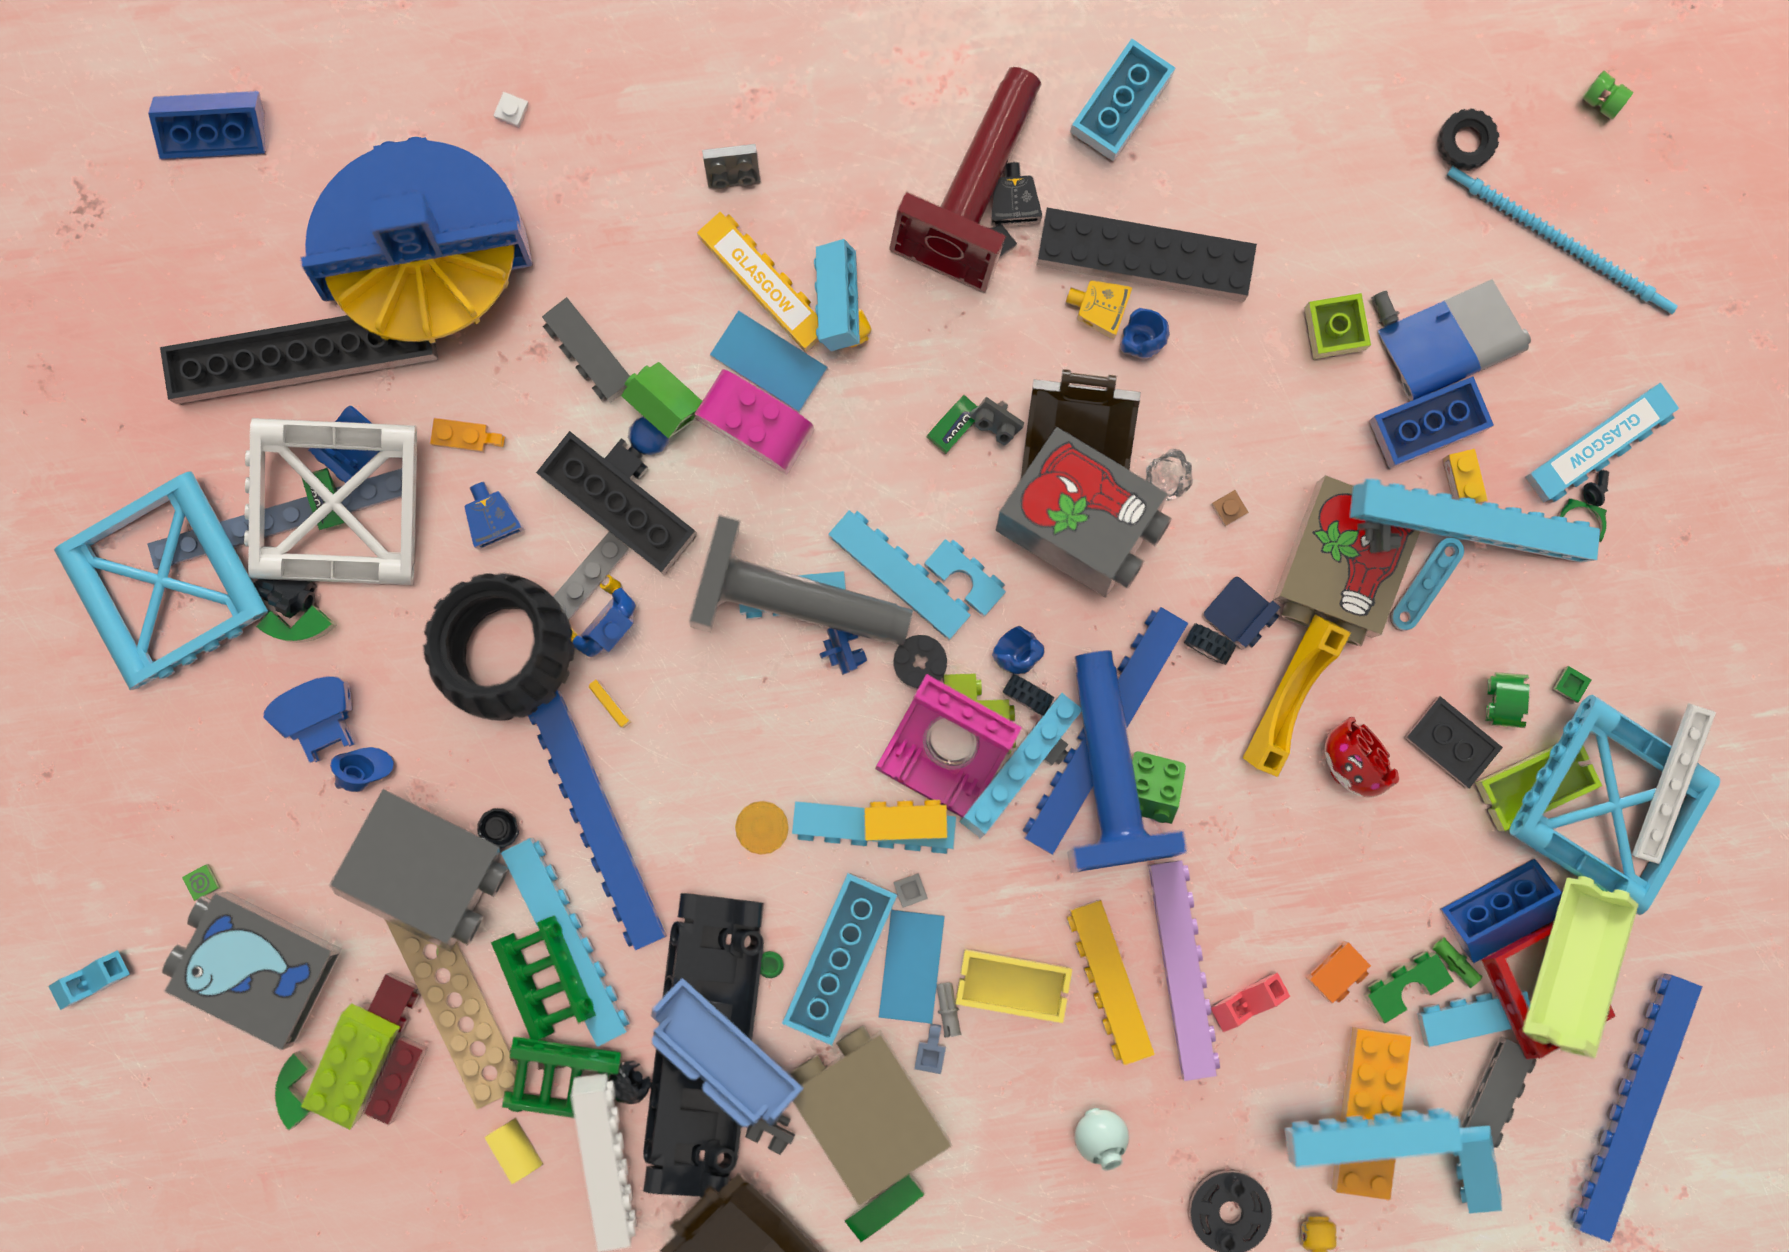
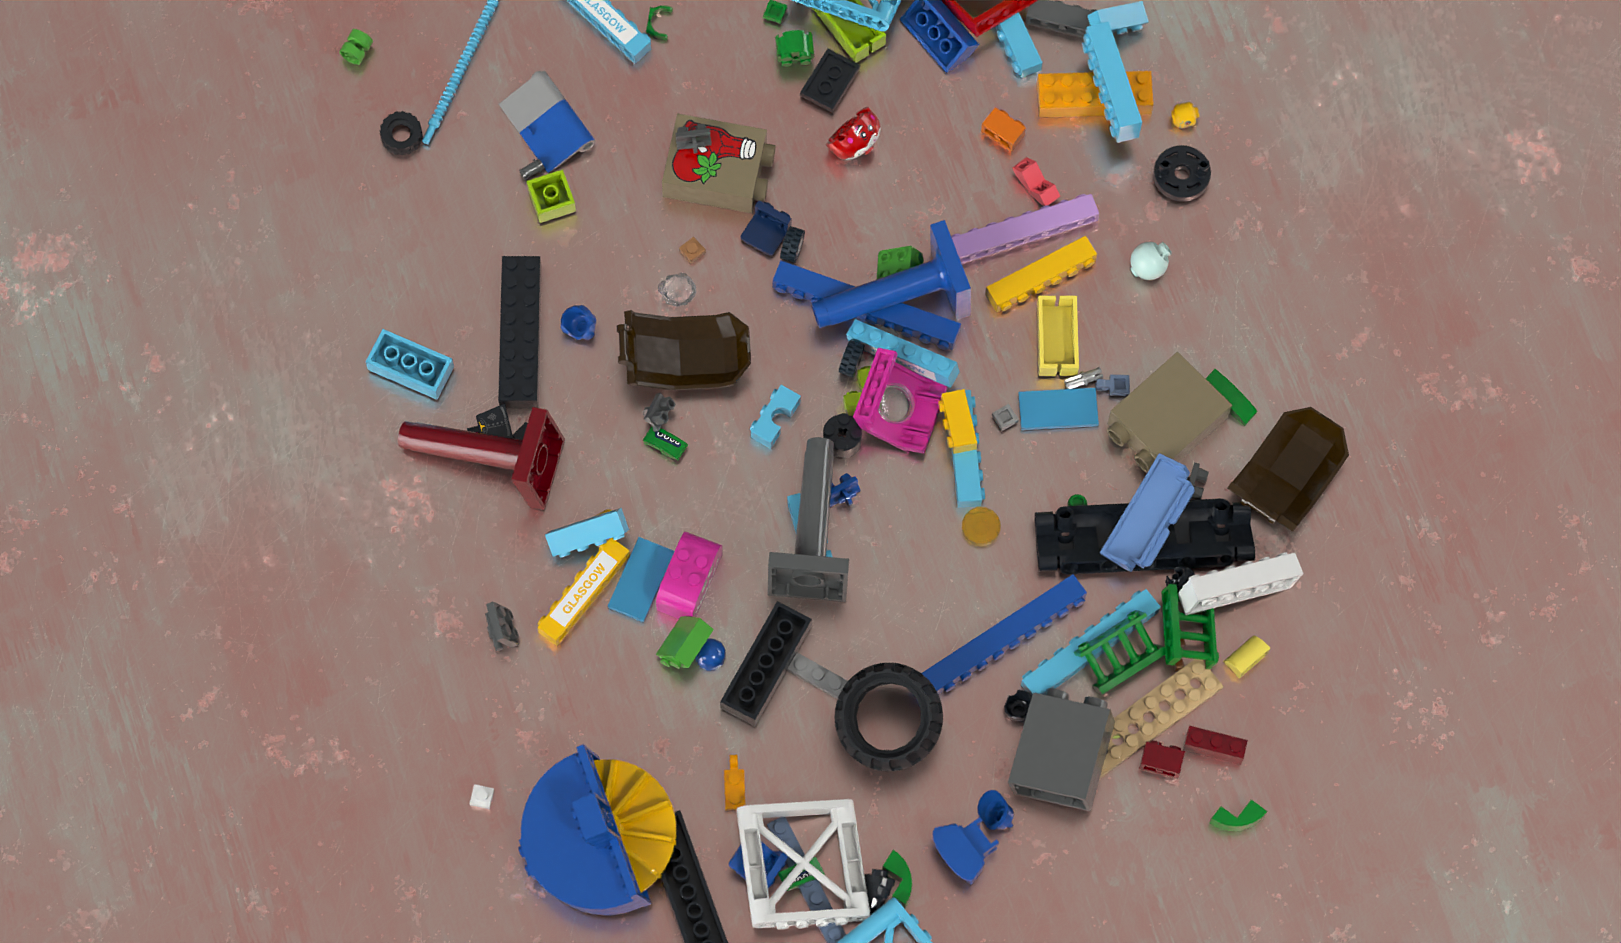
camera: 100 degrees left, 15 degrees down
dark grey brick [162,892,342,1050] -> none
bright green tile [182,864,220,901] -> none
lime brick [301,1003,400,1130] -> none
blue torso [464,482,525,550] -> none
dark grey brick [542,297,630,403] -> none
blue torso [571,575,636,657] -> none
yellow tile [589,679,631,728] -> none
black brick [605,438,648,481] -> none
medium azure brick [782,873,897,1045] -> none
medium azure brick [828,510,971,641] -> none
blue hair [992,626,1045,674] -> none
dark grey brick [996,427,1172,598] -> none
yellow torso [1066,280,1132,339] -> none
yellow arch [1243,615,1351,777] -> none
medium azure brick [1350,479,1600,563] -> none
green arch [1364,951,1454,1024] -> none
blue brick [1369,376,1494,469] -> none
medium azure plate [1391,538,1464,631] -> none
bright green pin [1432,937,1483,988] -> none
yellow brick [1443,449,1488,504] -> none
black plate [1583,470,1609,507] -> none

